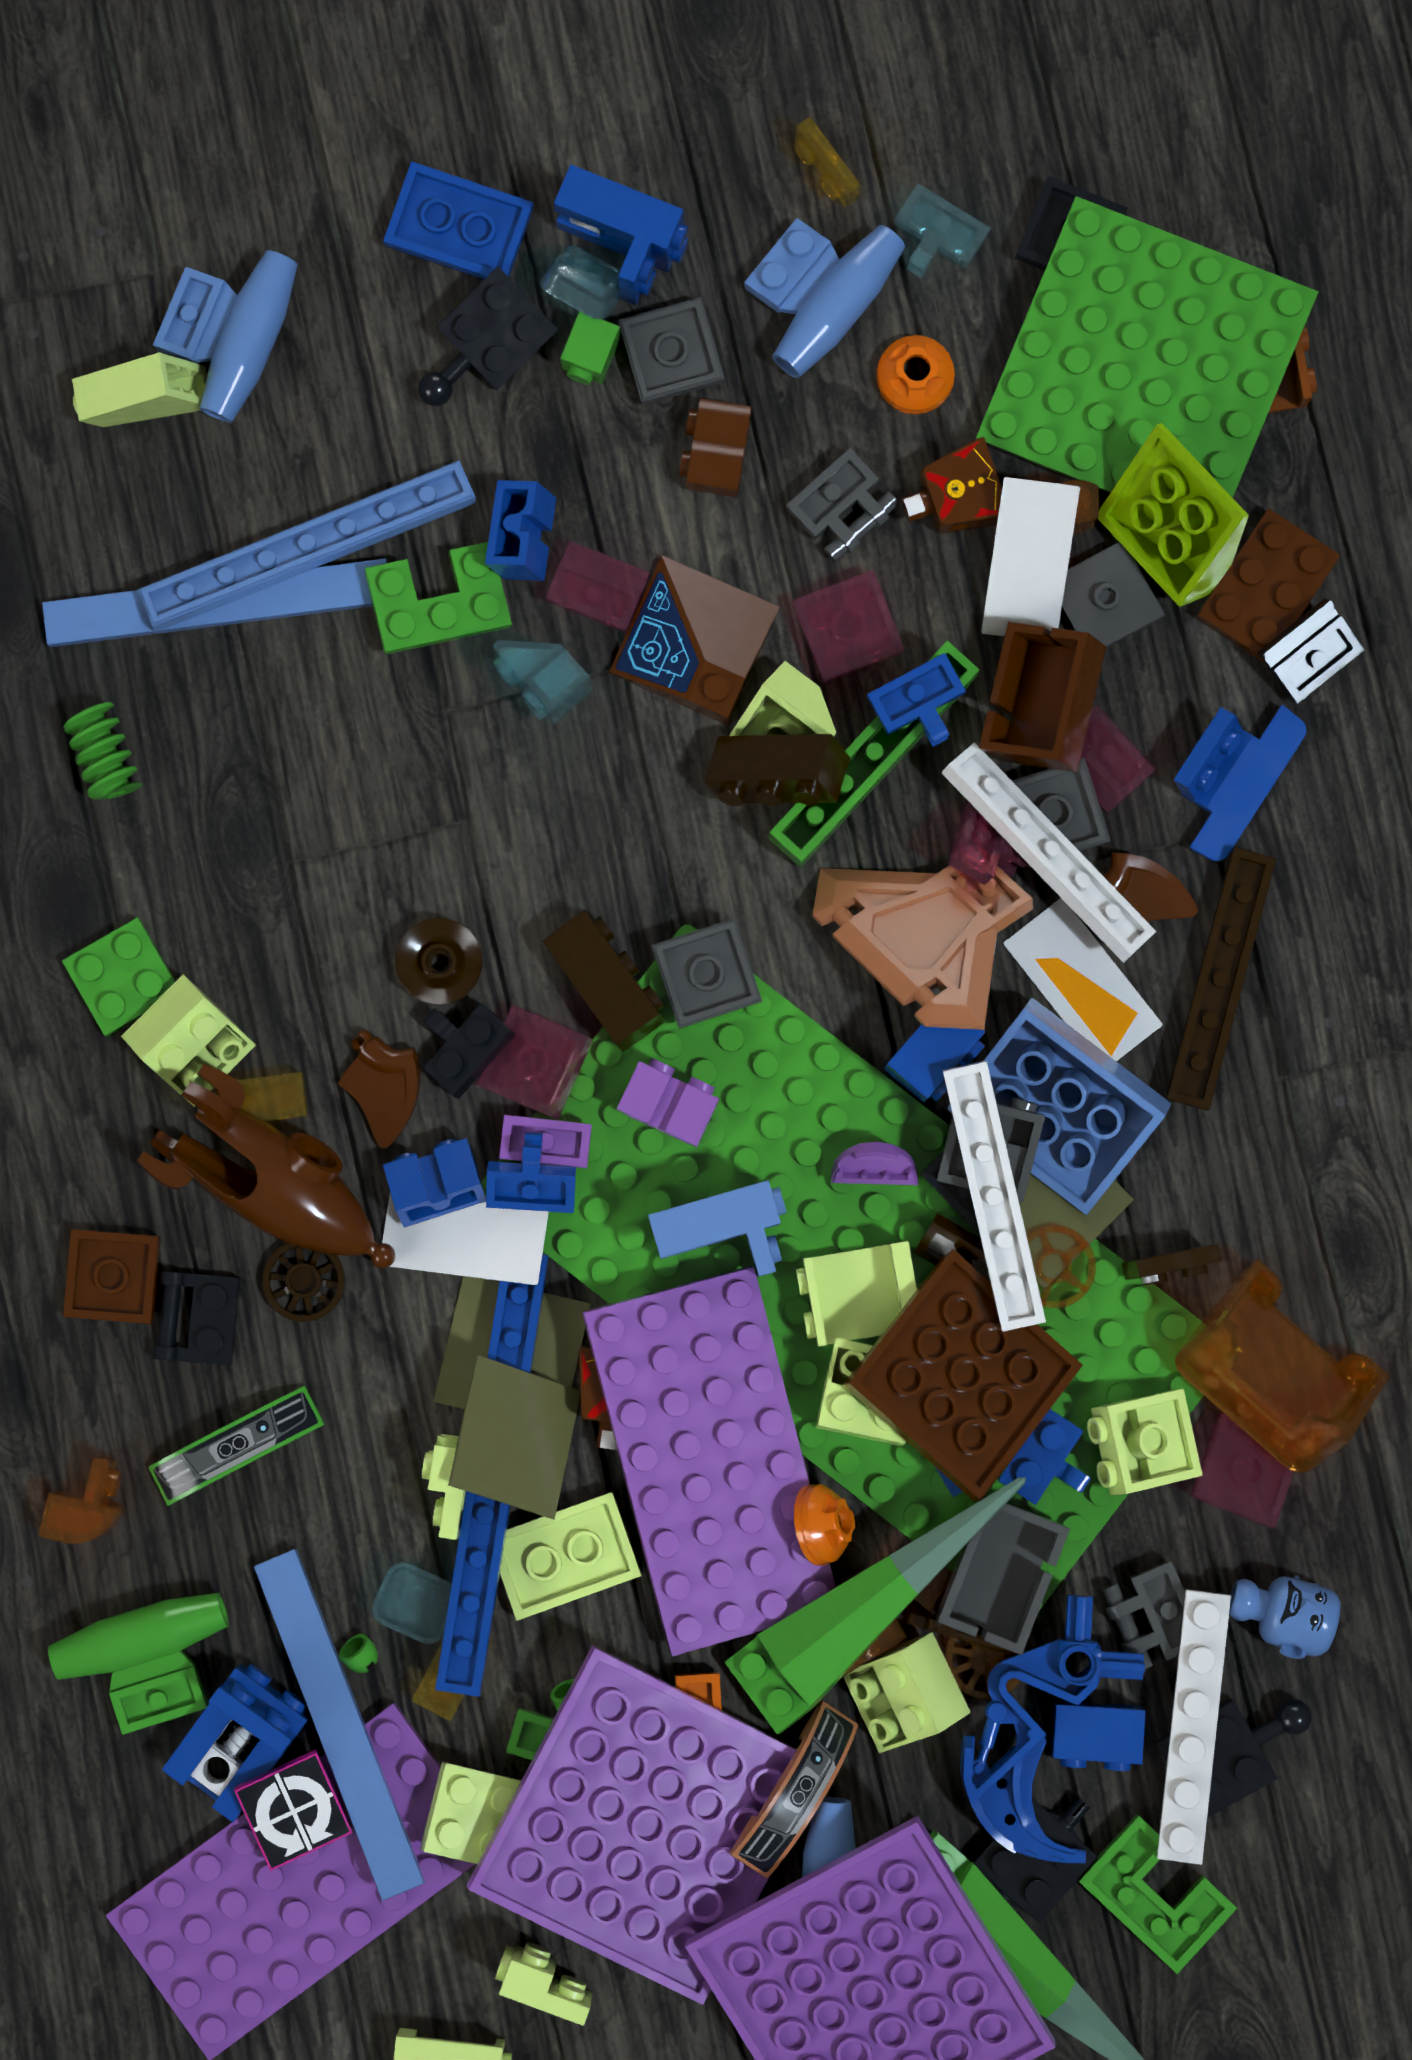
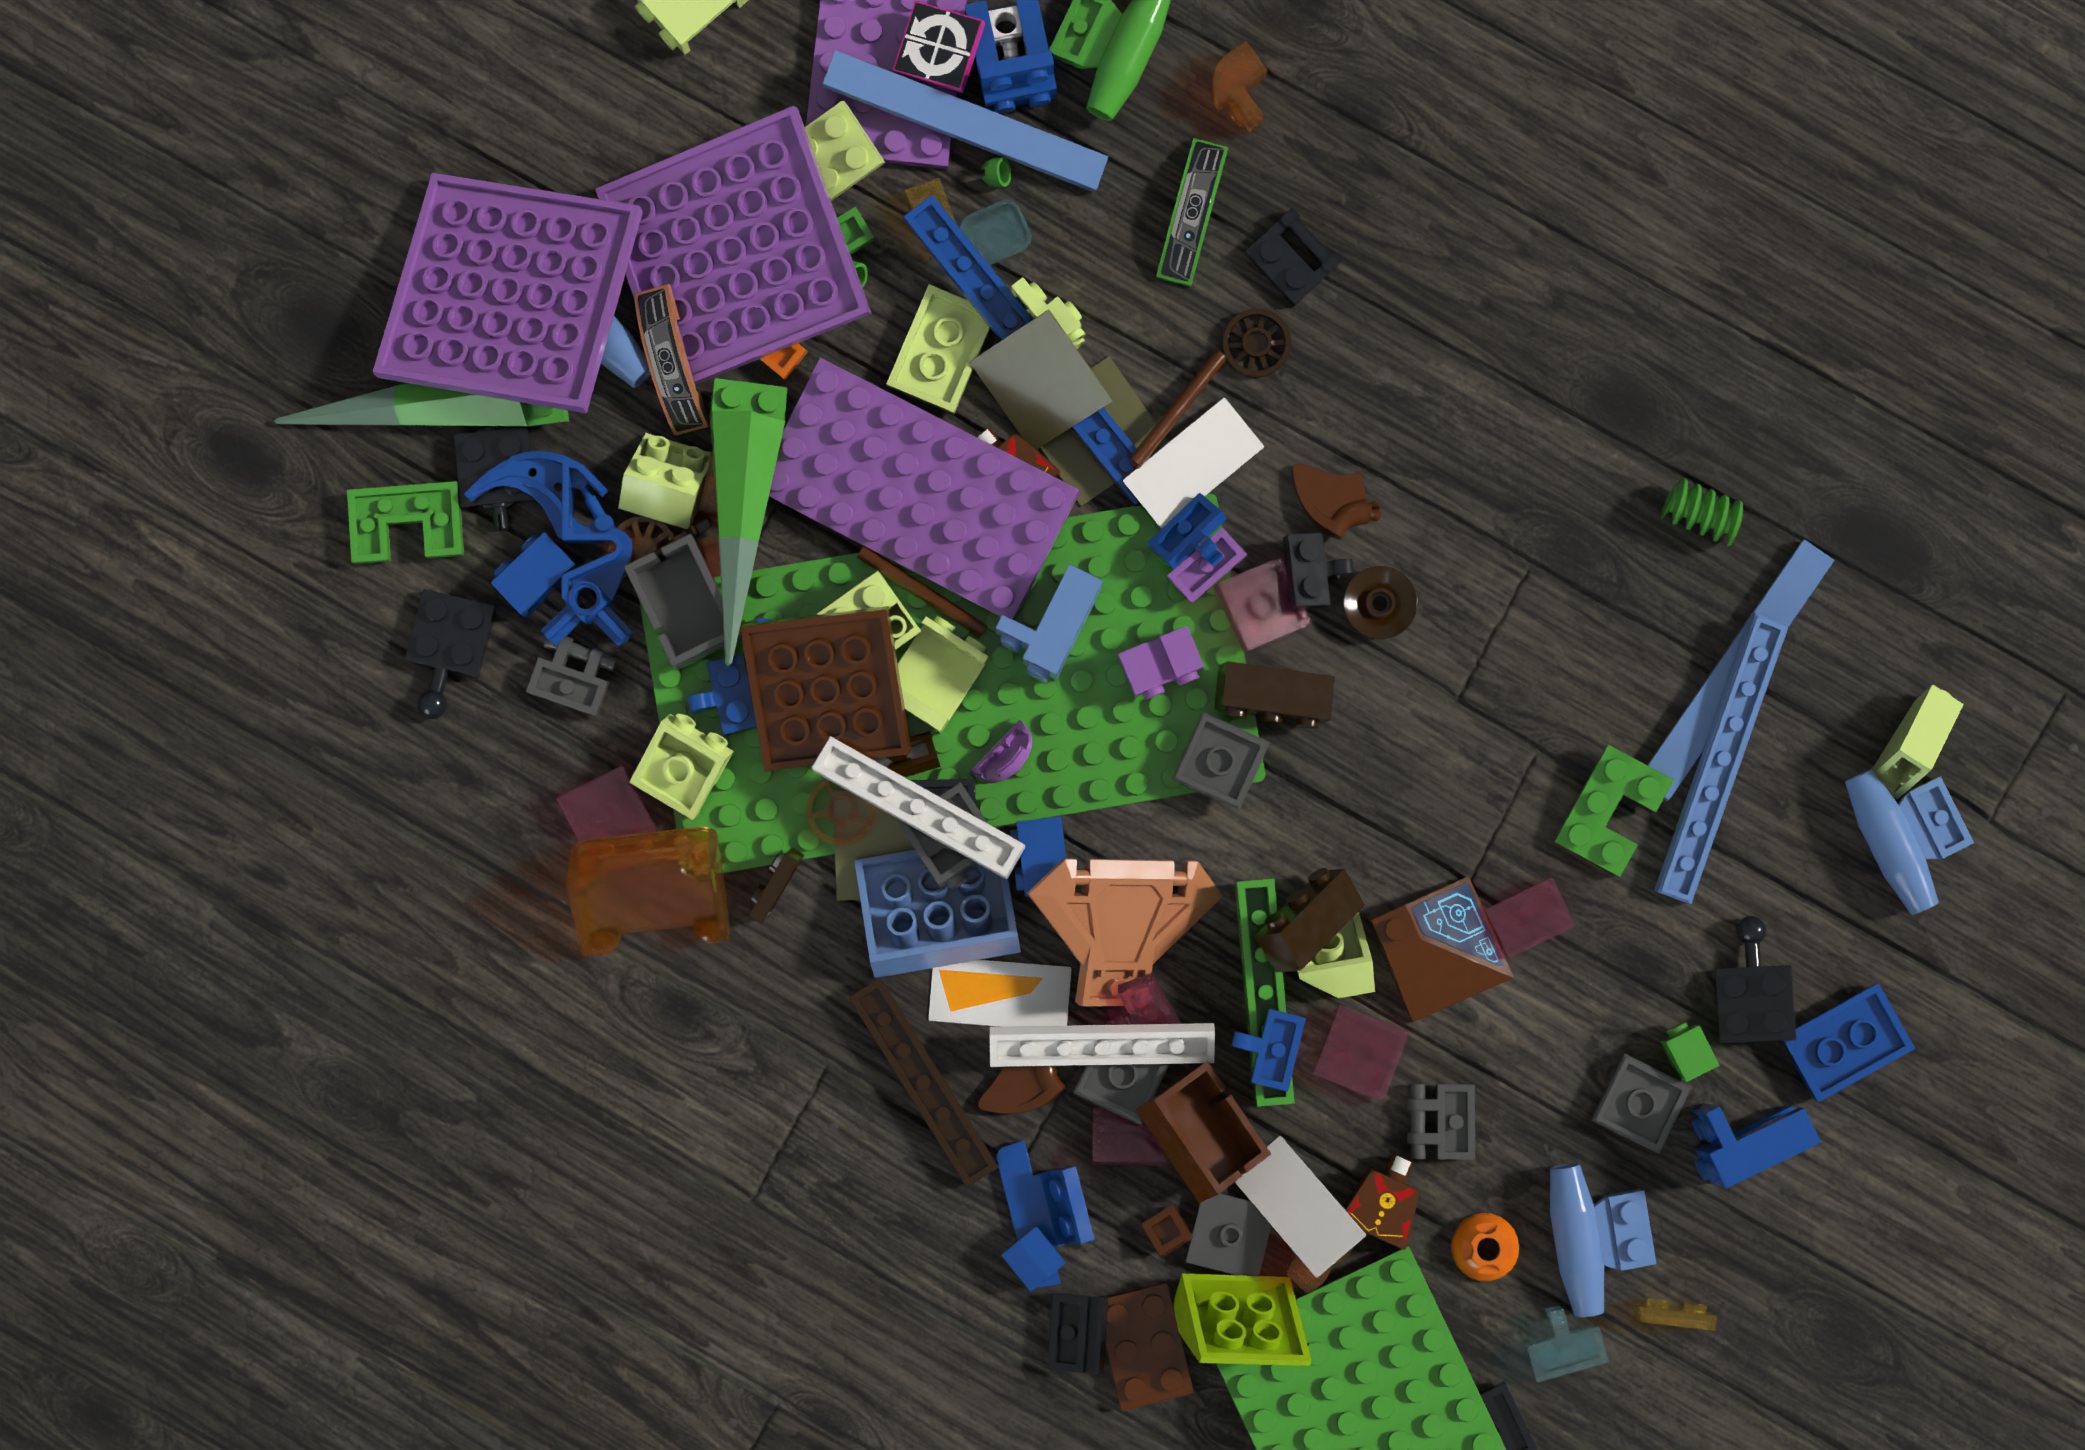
camera: 130 degrees right, 0 degrees up
bright green plate [62,917,176,1037] -> none
reddish brown plate [63,1229,161,1324] -> none
yellowish green slope [121,974,256,1107] -> none
reddish brown piece [137,1064,395,1269] -> none
clear yellow plate [215,1072,308,1122] -> none
blue brick [383,1138,486,1228] -> none
blue brick [485,480,557,581] -> none
clear light blue slope [492,640,593,725] -> none
yellowish green plate [495,1942,593,2026] -> none
clear light blue piece [539,245,620,319] -> none
reddish brown brick [679,398,751,497] -> none
orange piece [794,1484,855,1566] -> none
white plate [1157,1589,1231,1865] -> none
medium blue piece [1229,1575,1341,1659] -> none
none -> reddish brown bar [857,546,988,638]
none -> blue piece [1001,1226,1066,1292]
none -> reddish brown bar [1128,350,1227,469]
none -> reddish brown plate [1141,1204,1194,1257]

